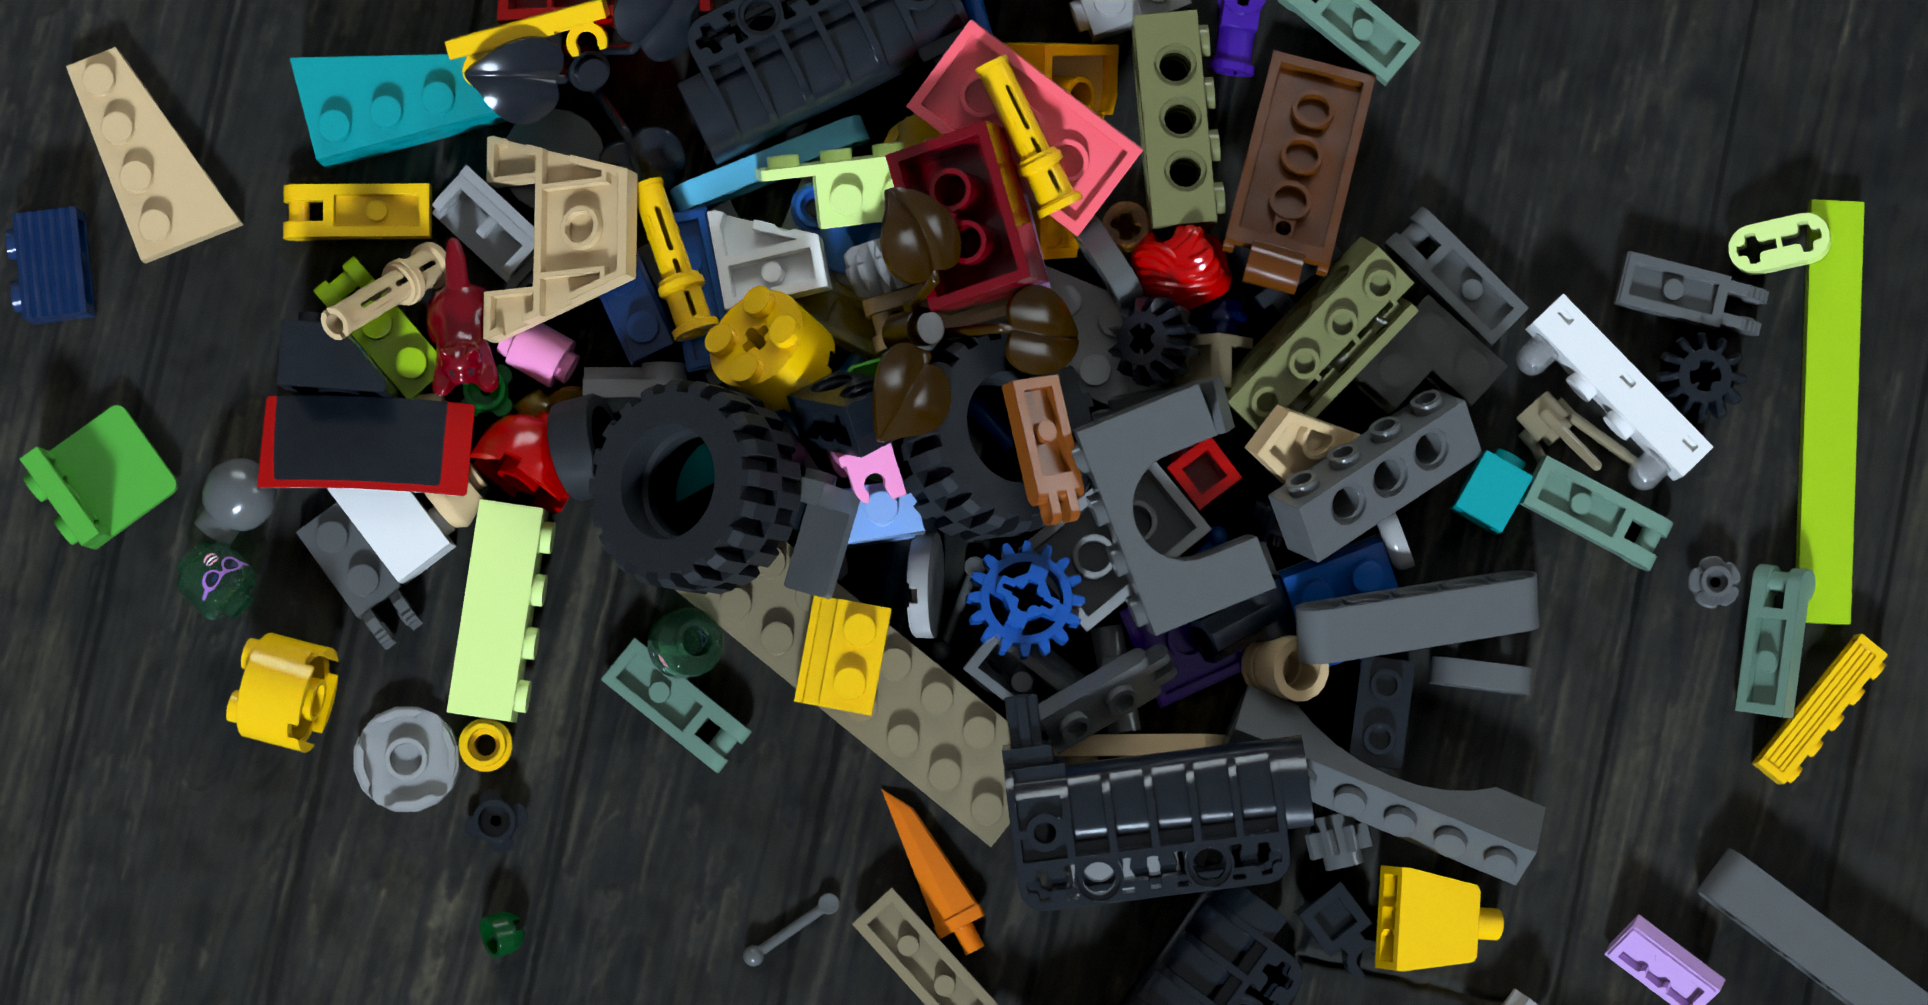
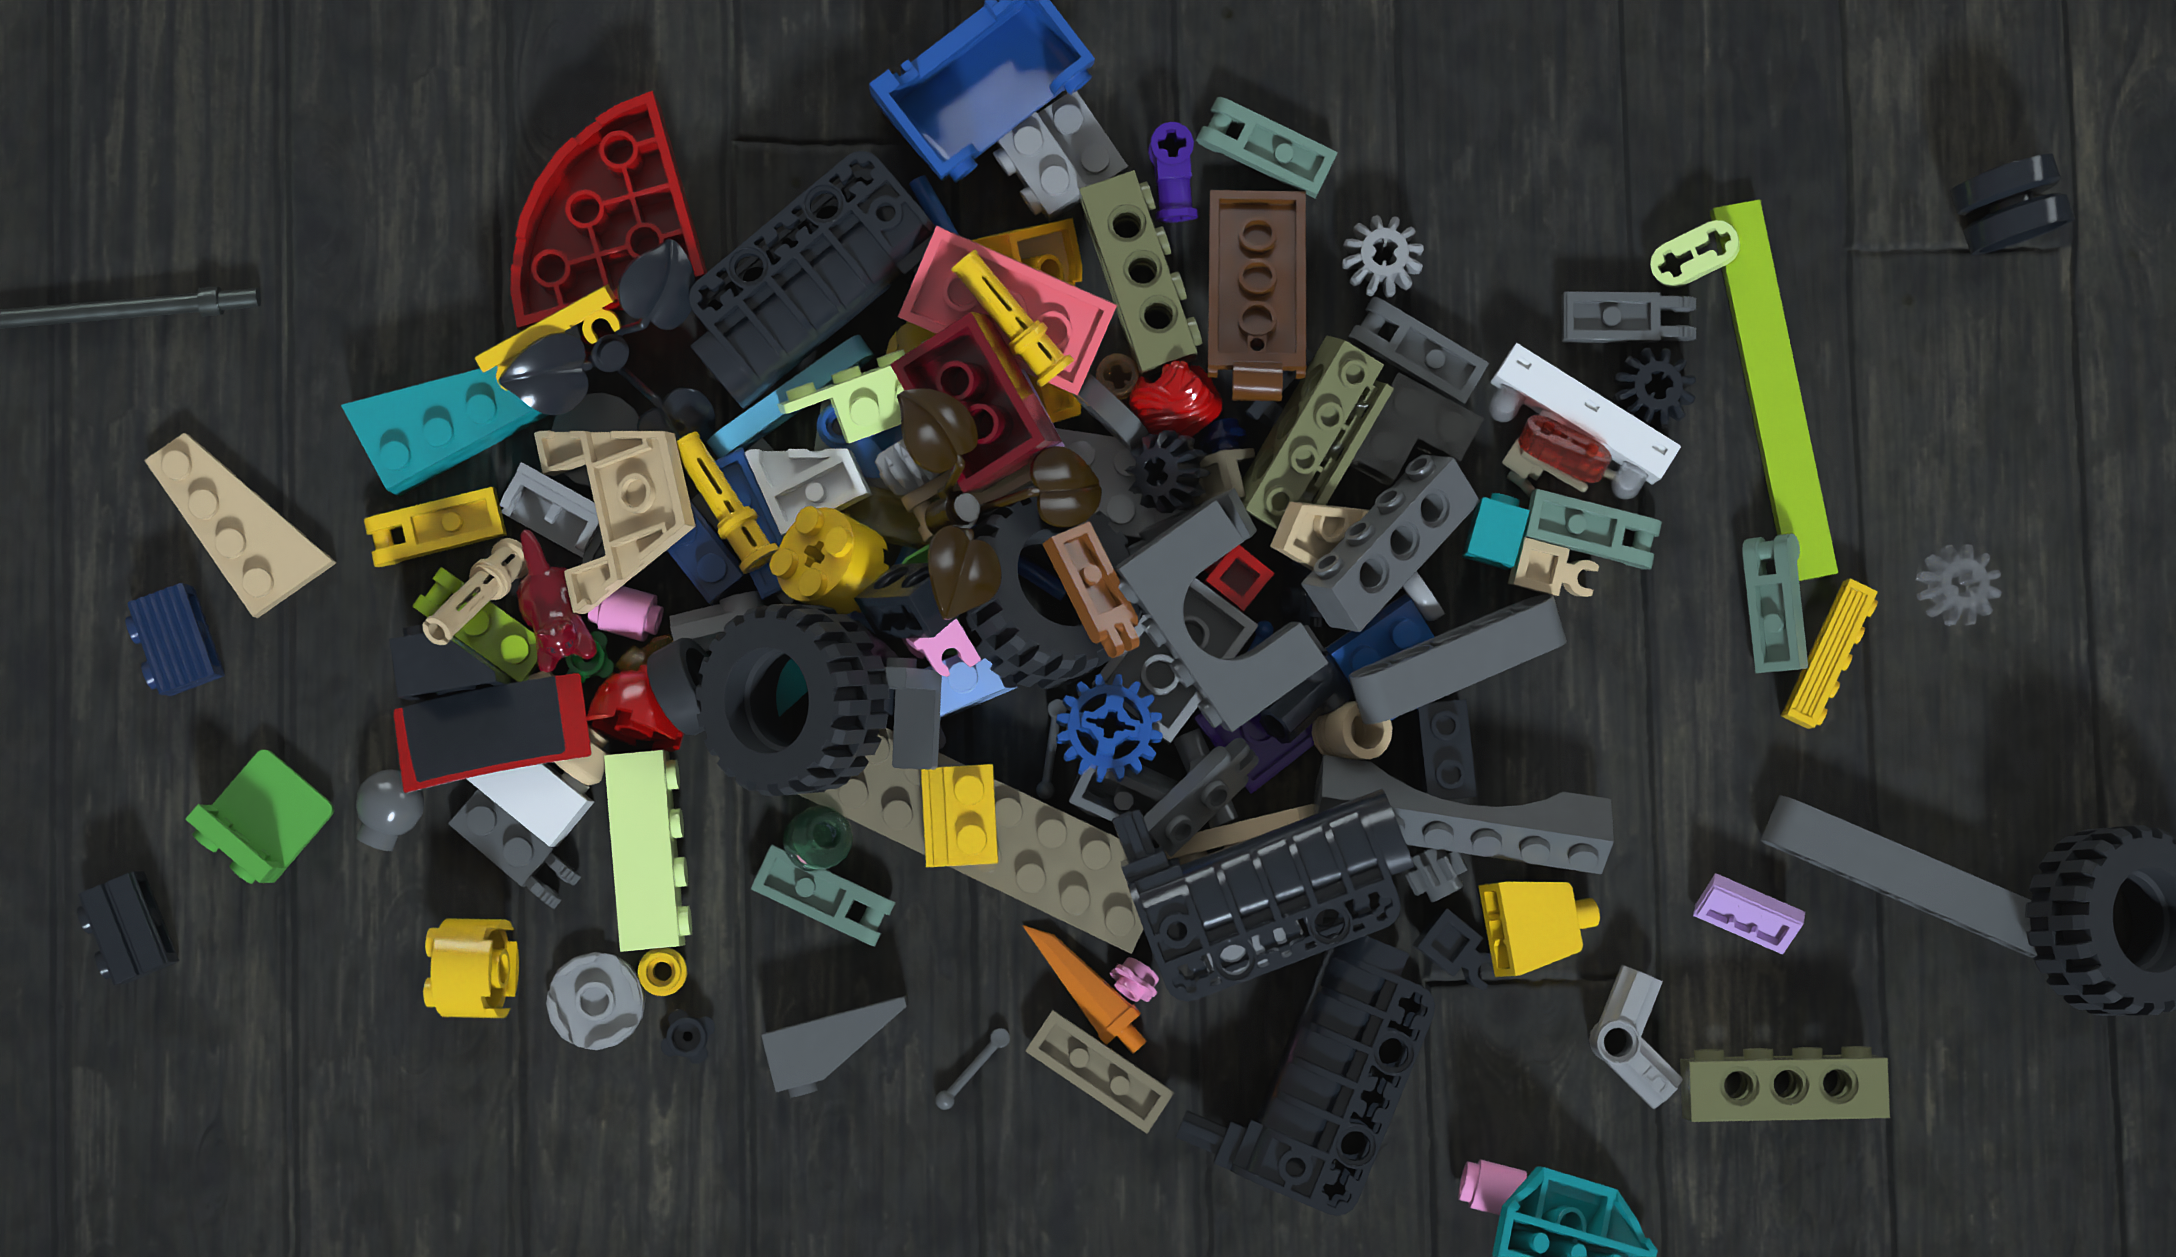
camera: 15 degrees left, 0 degrees up
clear green head [176,540,257,620] -> none
dark green hinge [480,912,525,959] -> none
light grey tile [907,532,945,638] -> none
dark grey beam [1429,656,1533,695] -> none
dark grey plate [1688,556,1741,609] -> none
none -> dark grey slope [761,995,909,1098]
none -> bright pink plate [1110,957,1159,1002]
none -> light grey gear [1342,215,1424,298]
none -> tan plate [1508,537,1599,597]
none -> clear red beam [1518,415,1612,483]

